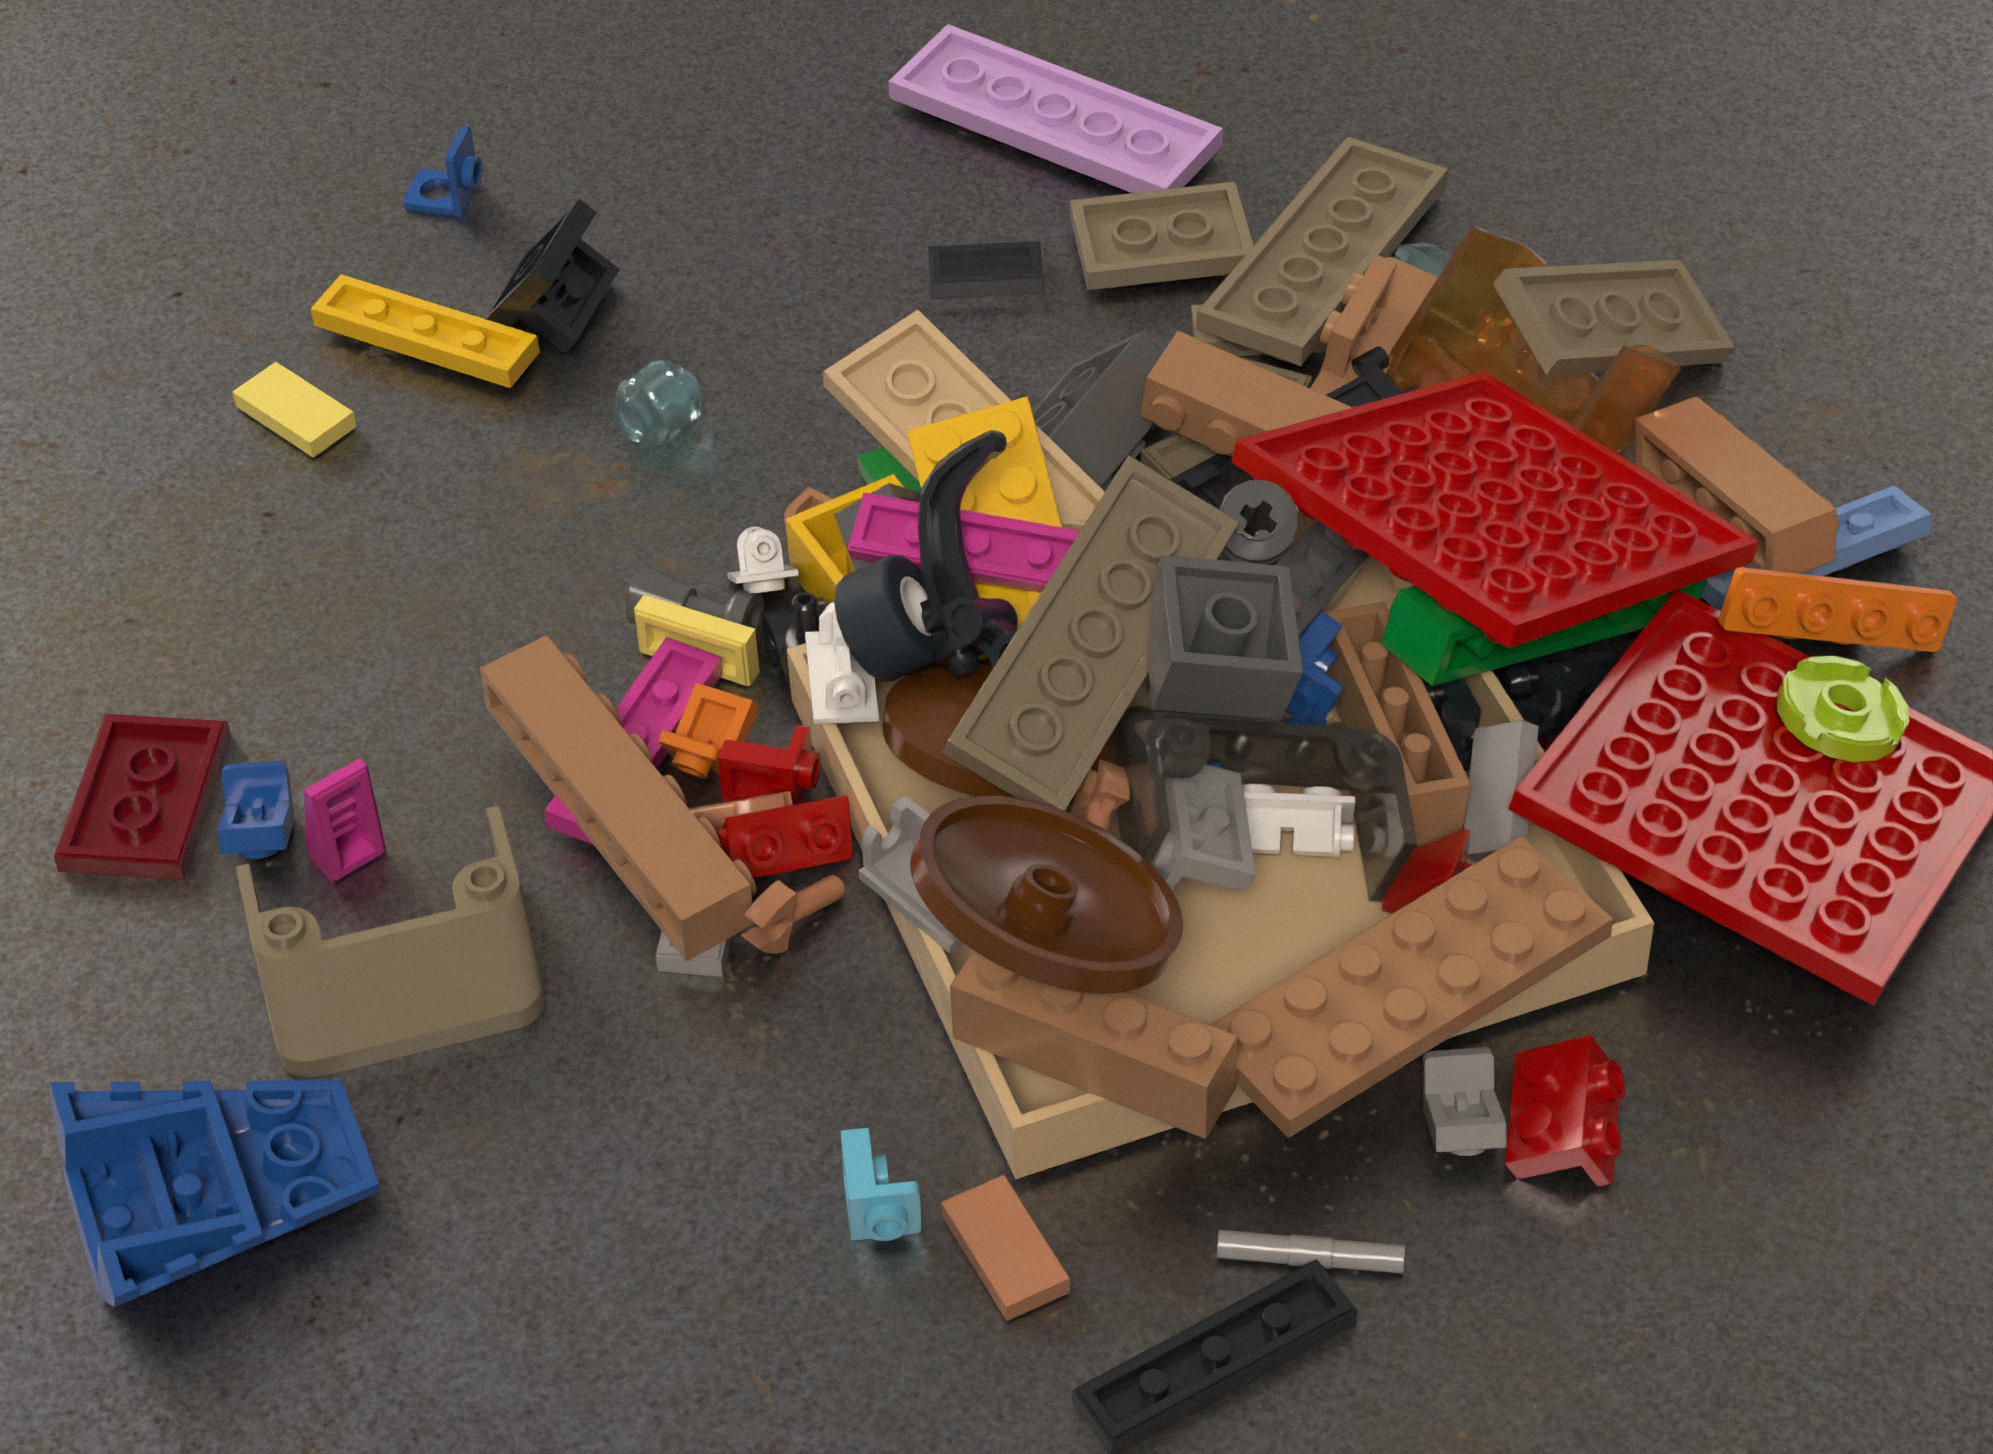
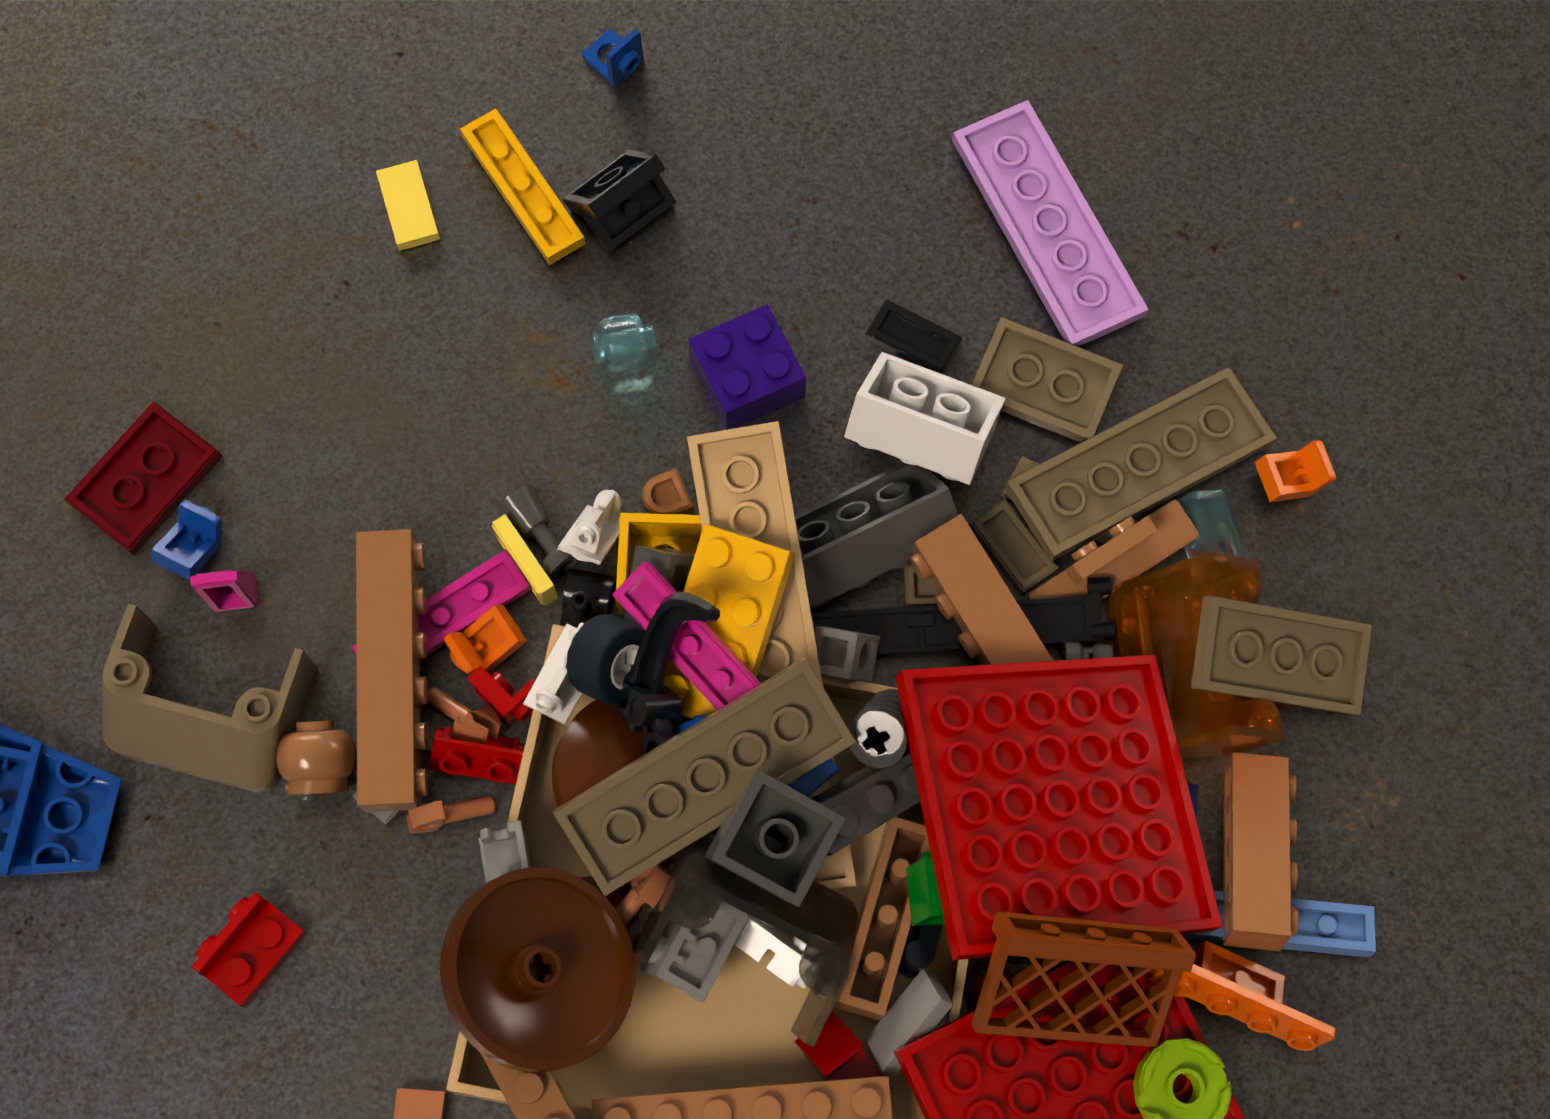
camera: 30 degrees right, 25 degrees up
medium azure bracket [840,1128,921,1241] -> none
blue bracket [1286,611,1343,729] -> none
none -> red bracket [191,892,307,1008]
none -> medium nougat piece [276,720,356,794]
none -> dark purple brick [688,304,806,430]
none -> white brick [844,352,1006,485]
none -> dark orange fence [971,911,1197,1047]
none -> orange bracket [1254,440,1336,502]

